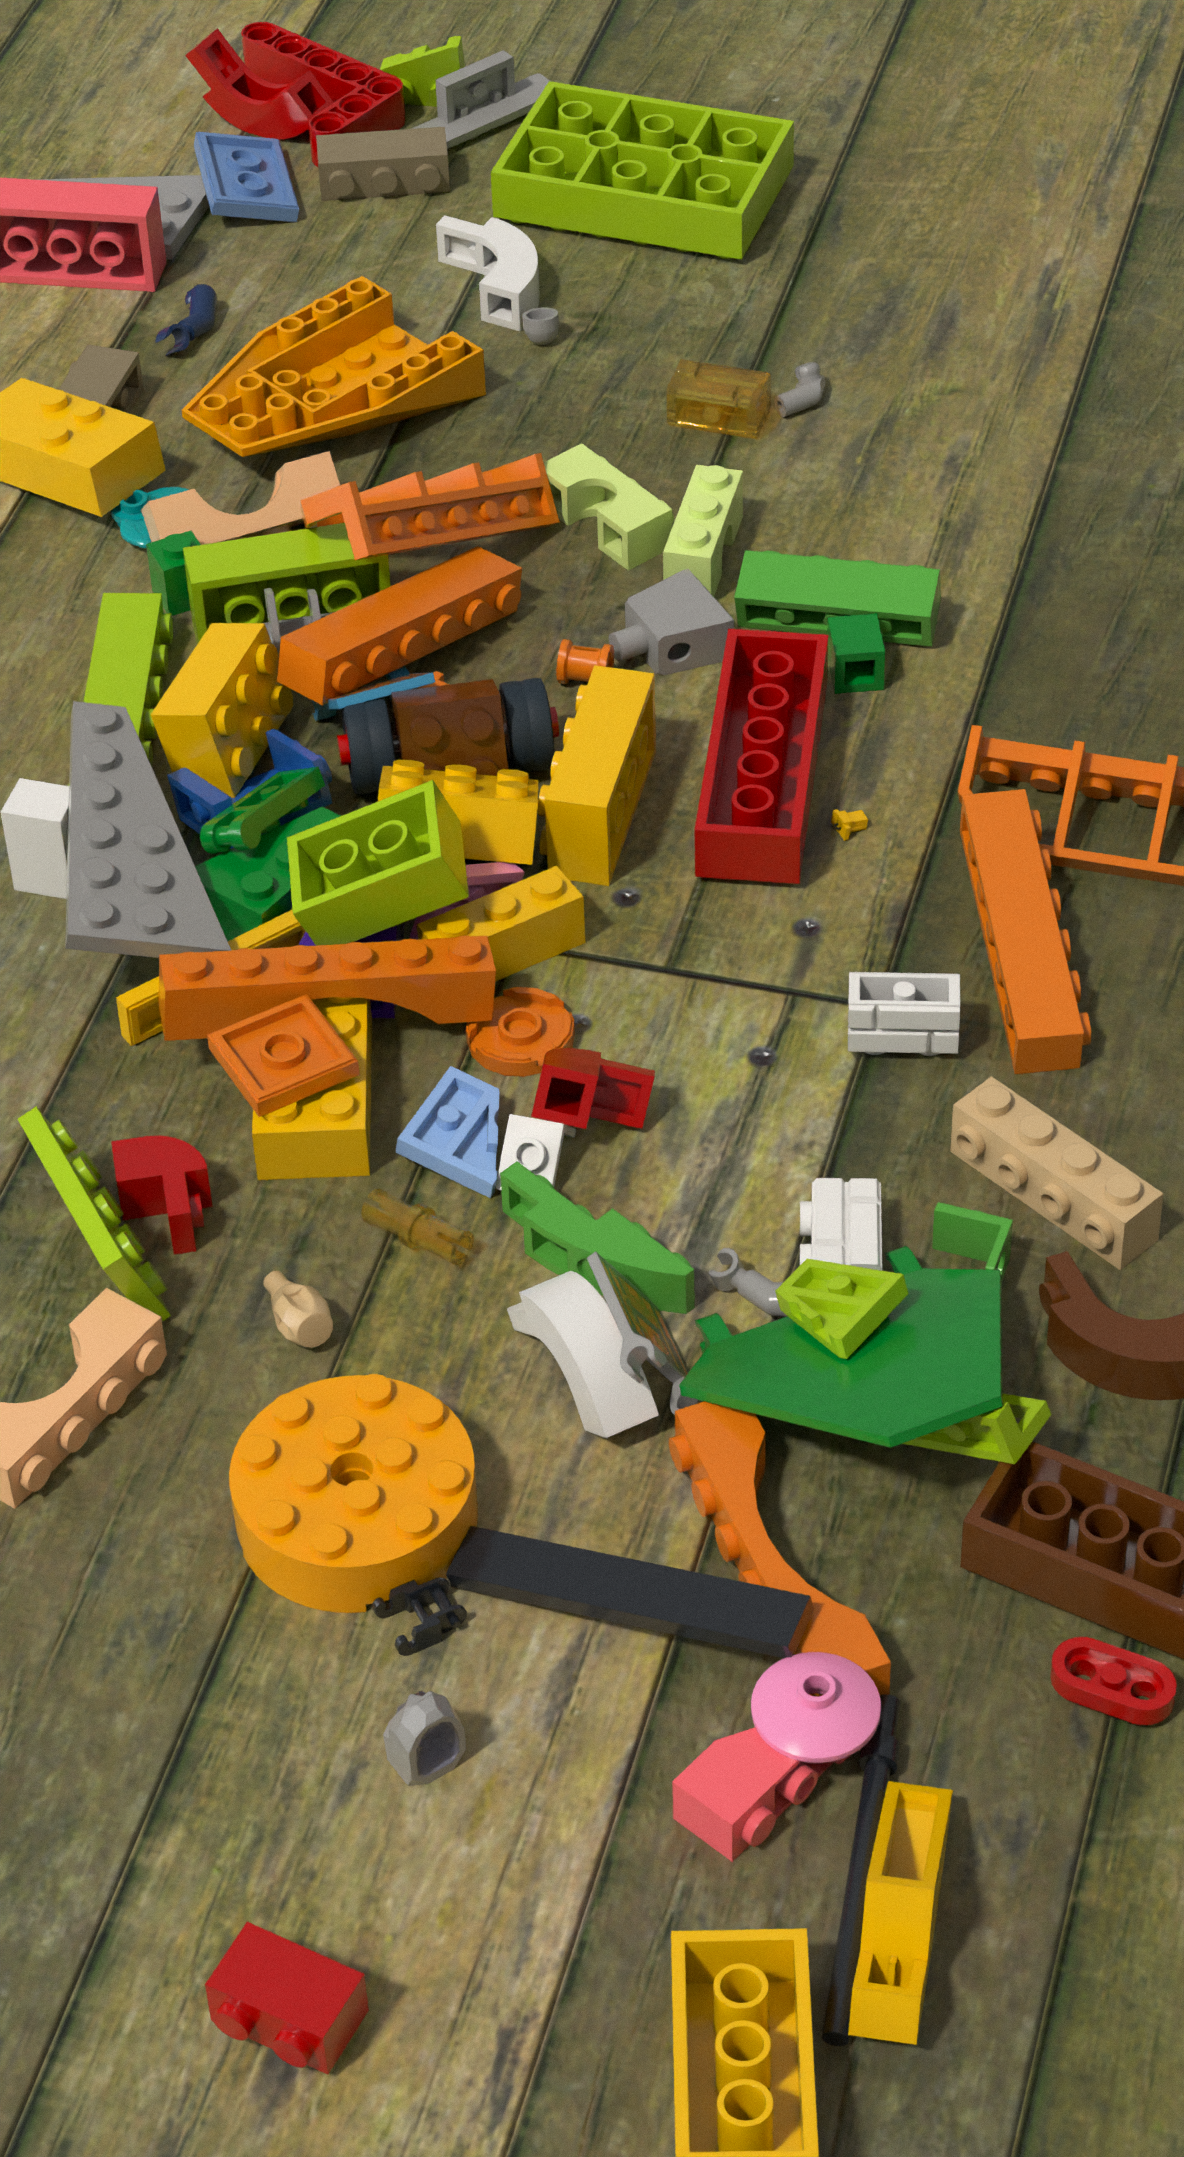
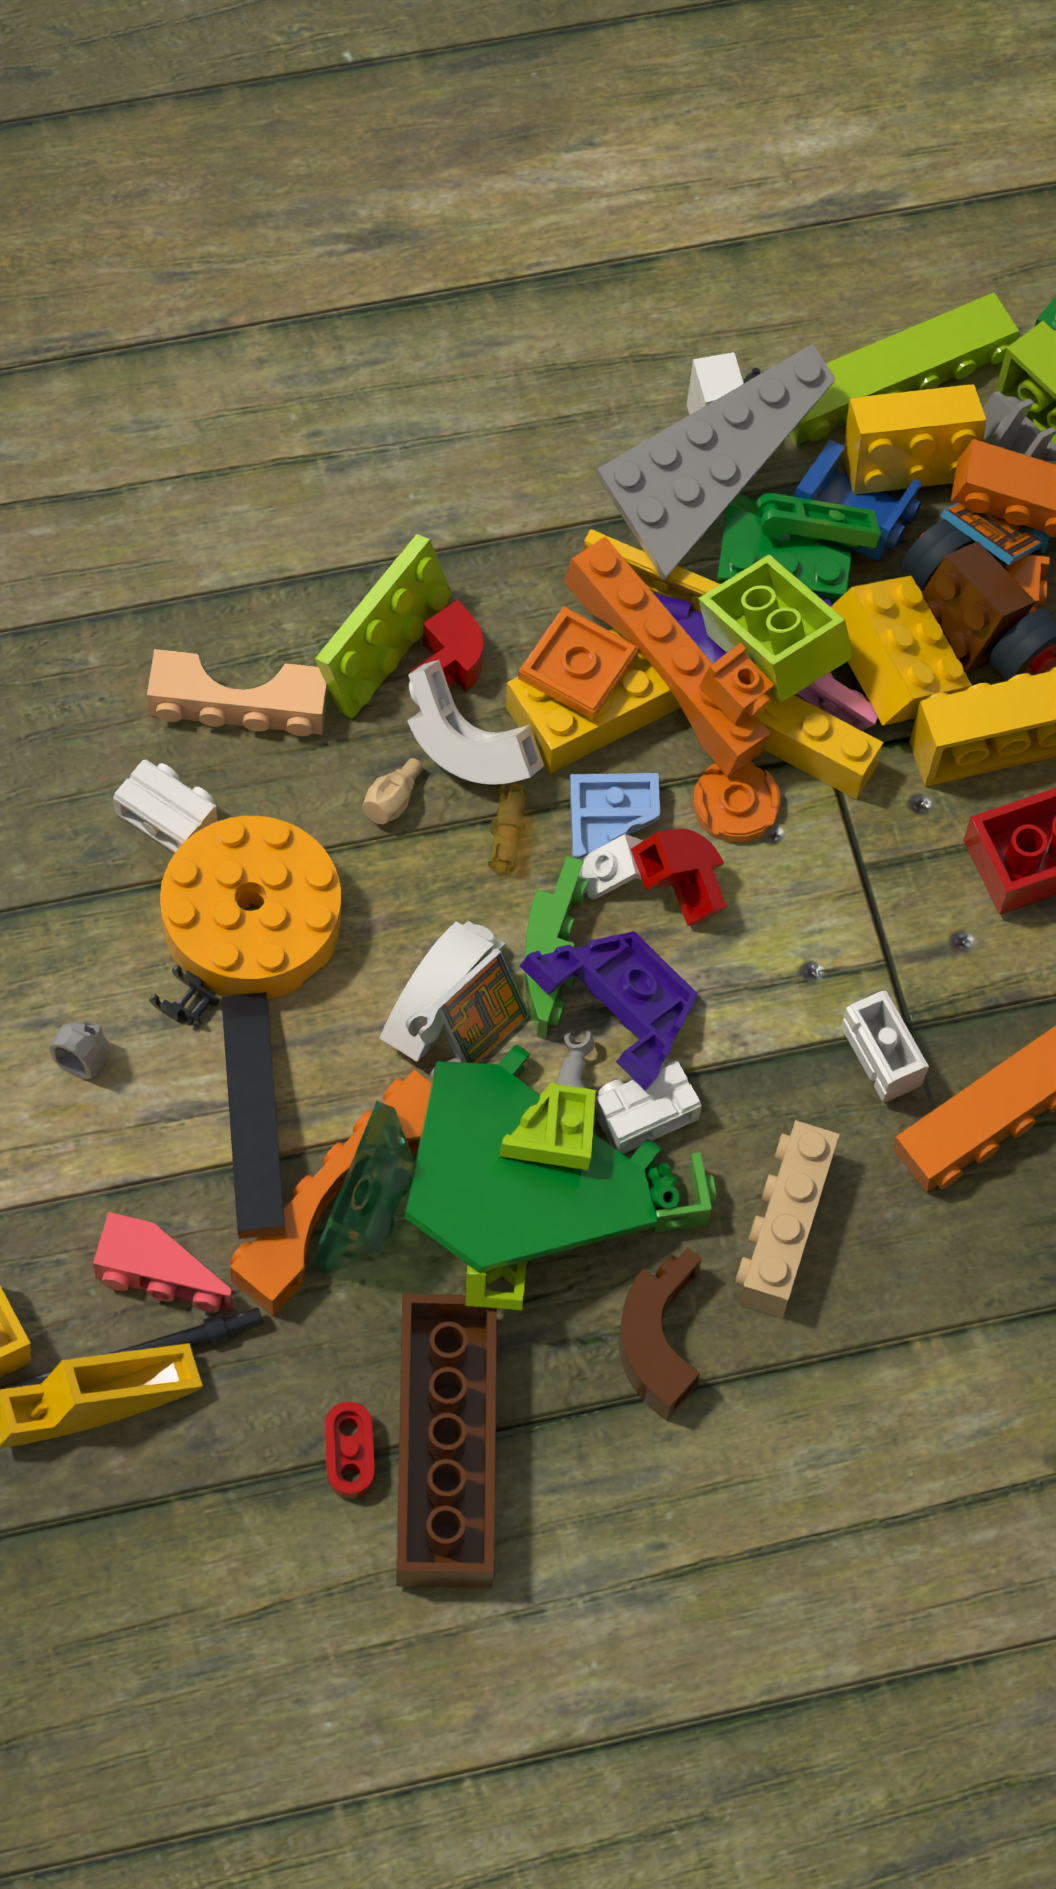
camera: 55 degrees right, 20 degrees up
bright pink dish [751,1652,881,1763] -> none
none -> white brick [113,759,218,853]
none -> clear green wing [309,1101,415,1274]
none -> white arch [407,660,544,784]
none -> dark purple wing [520,931,698,1091]
none -> green arm [647,1163,680,1209]
none -> orange brick [699,643,775,724]

